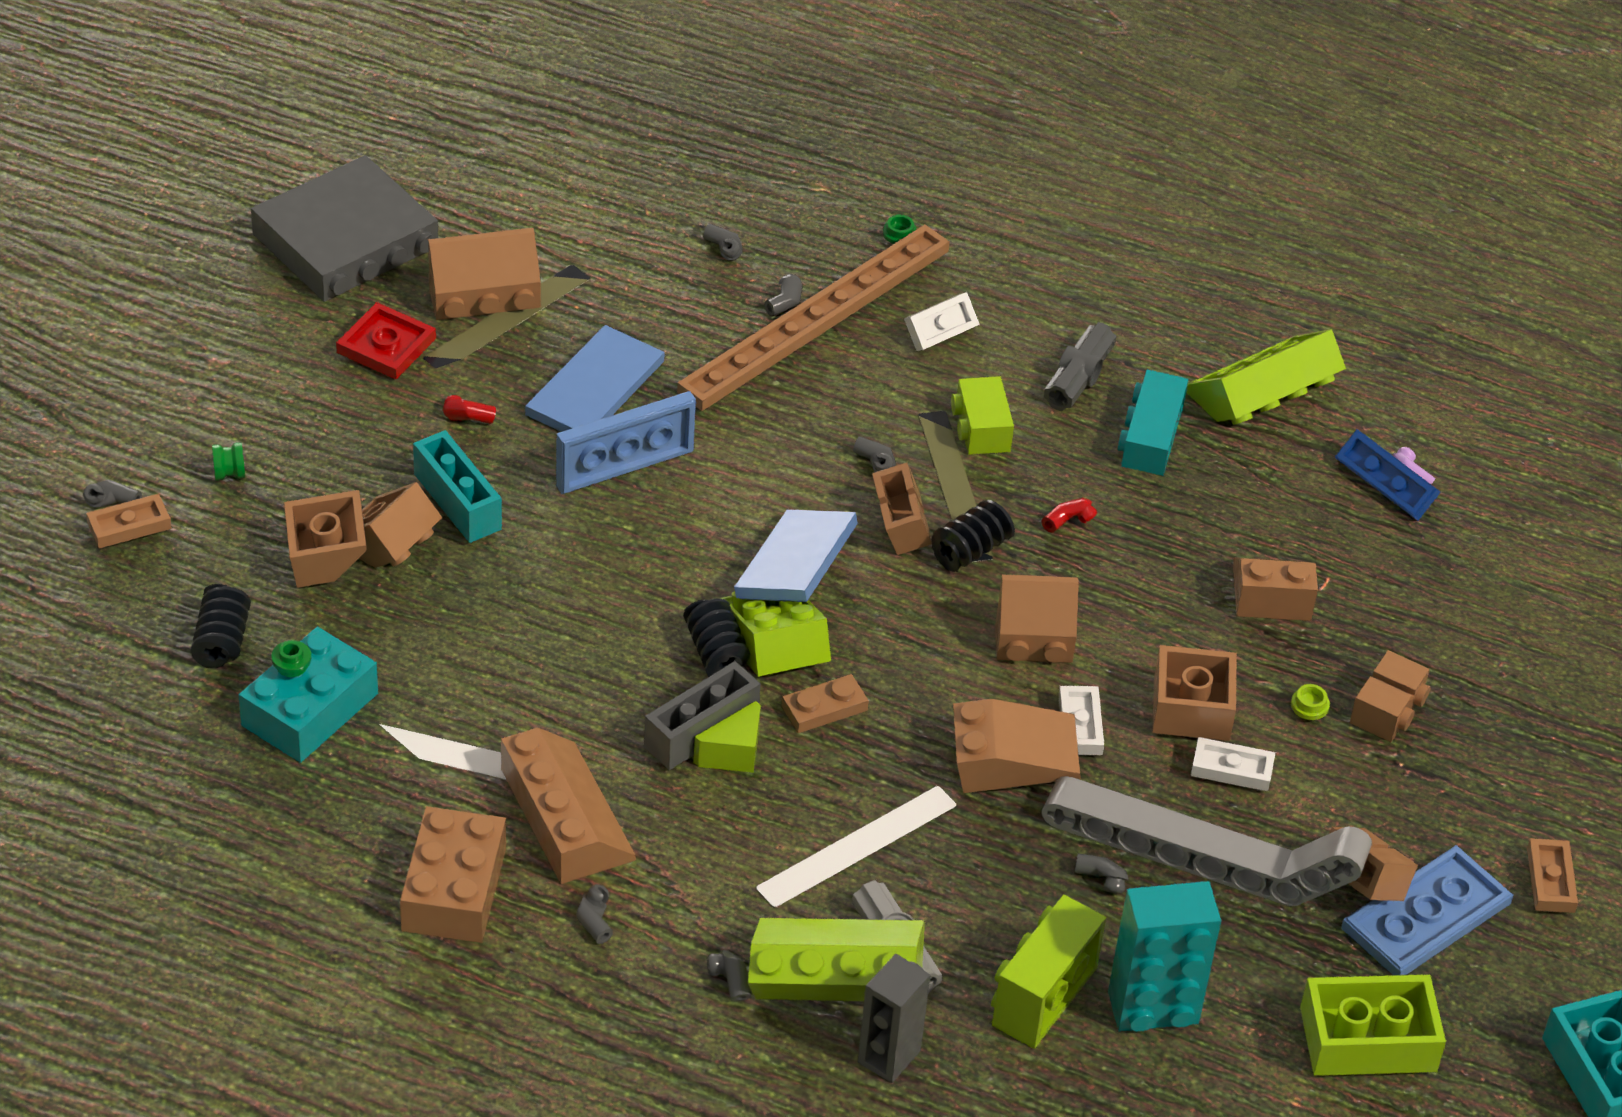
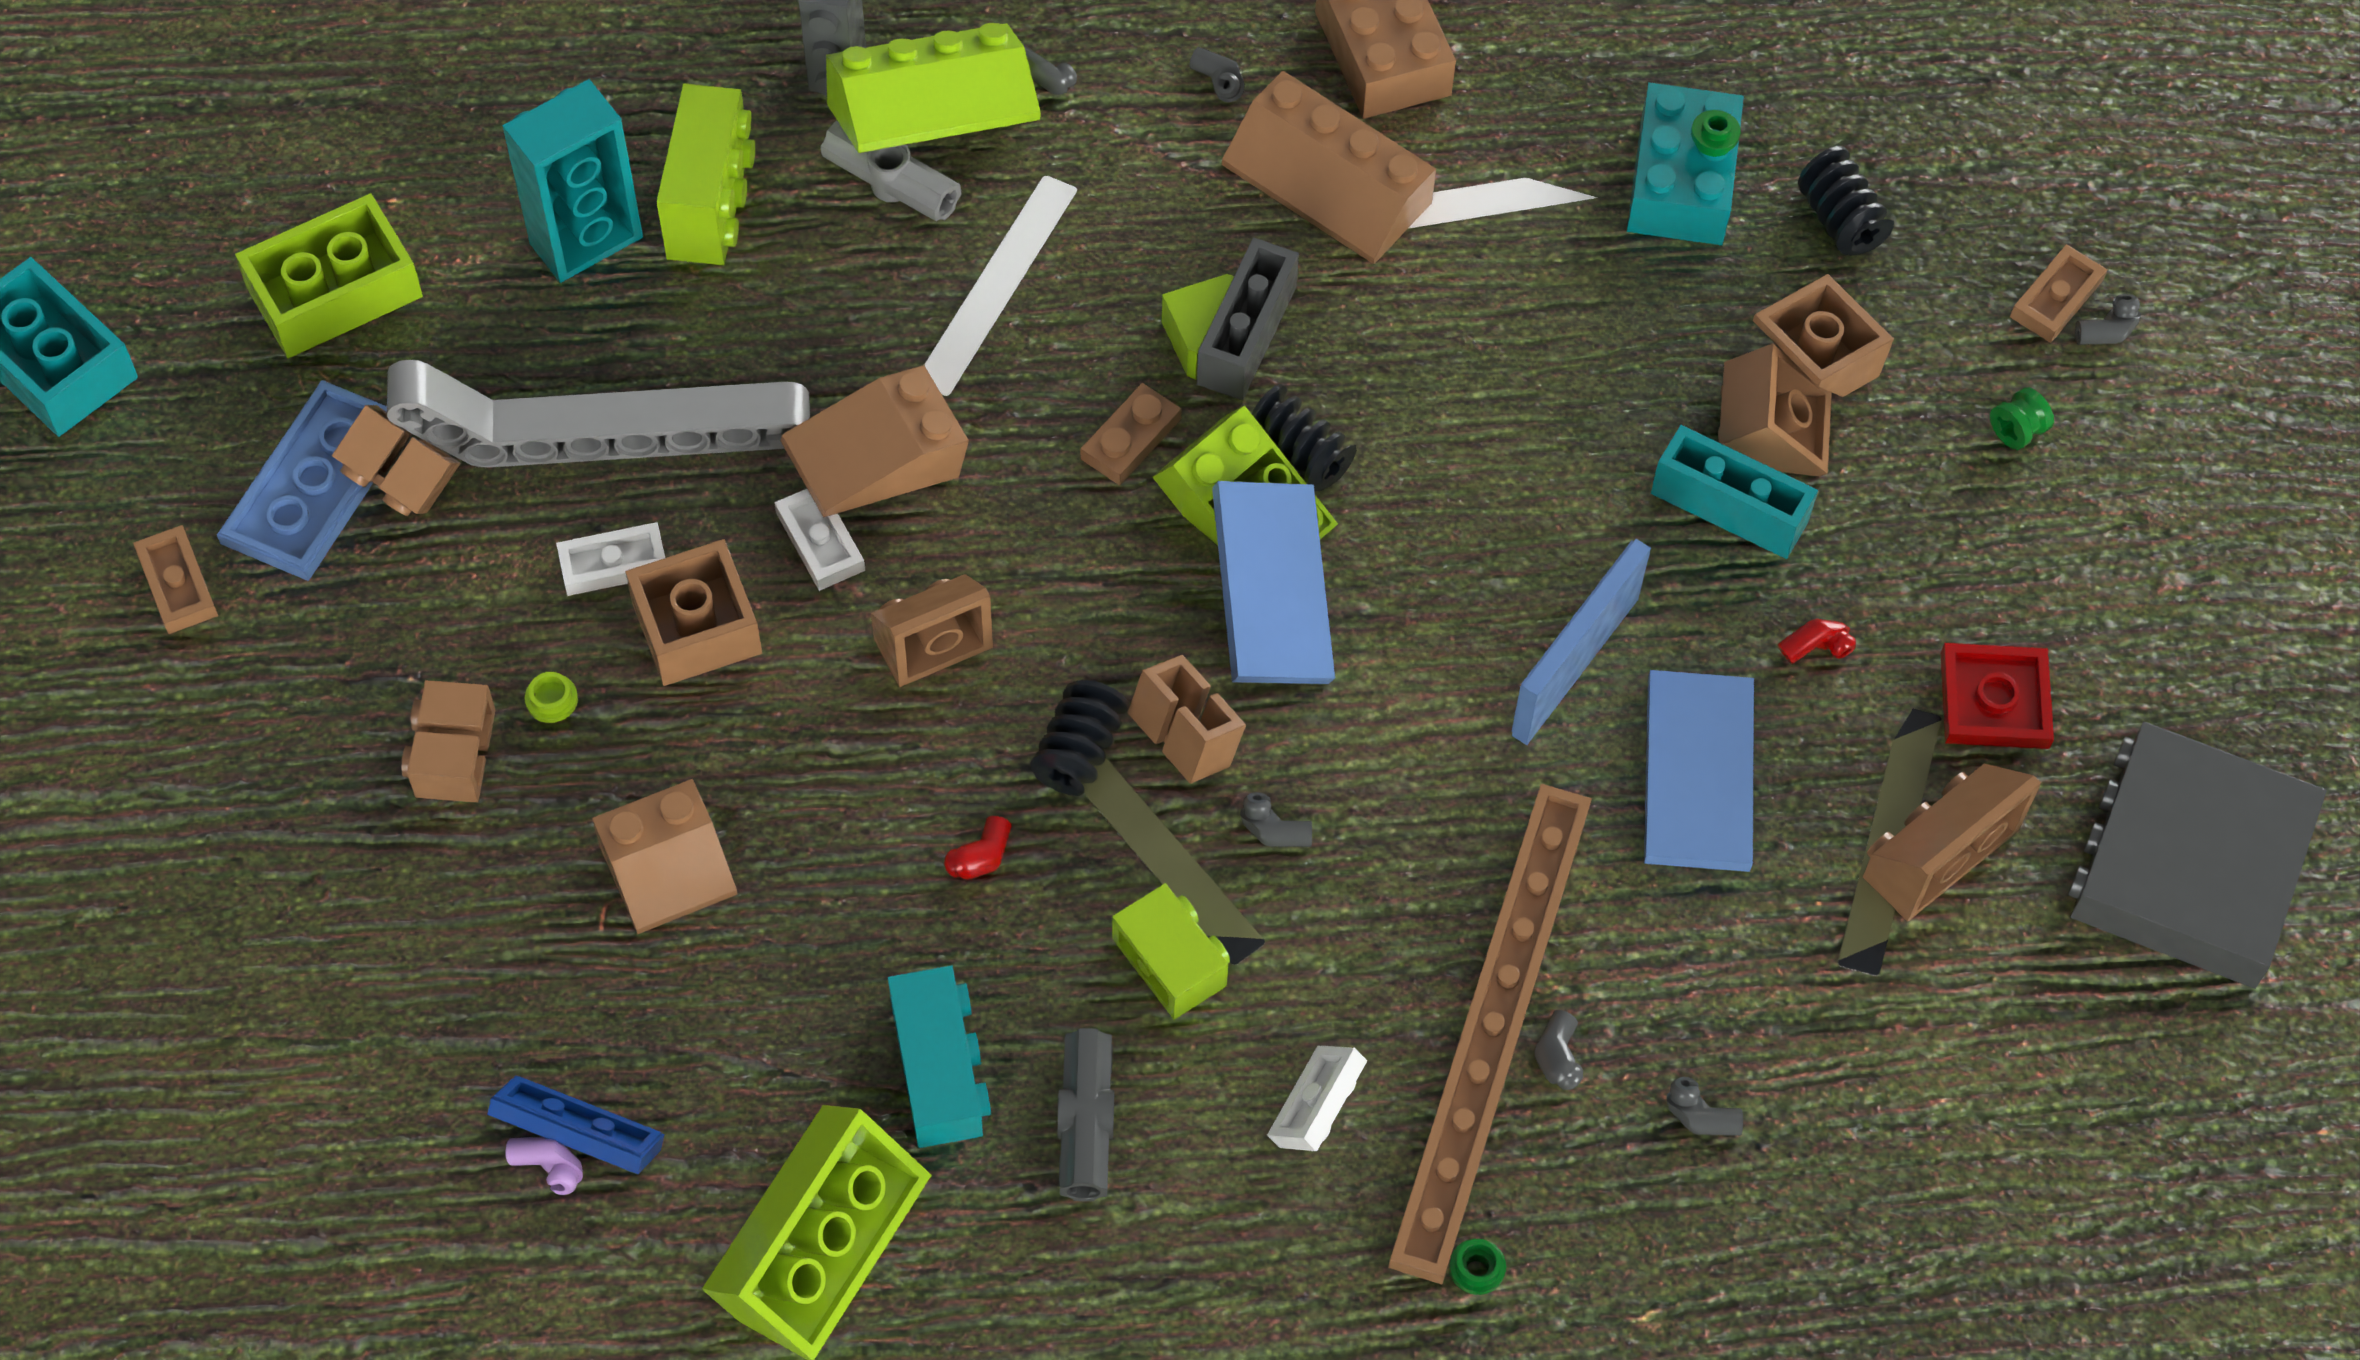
camera: 155 degrees right, 15 degrees up
dark grey arm [1075,853,1128,894] -> none

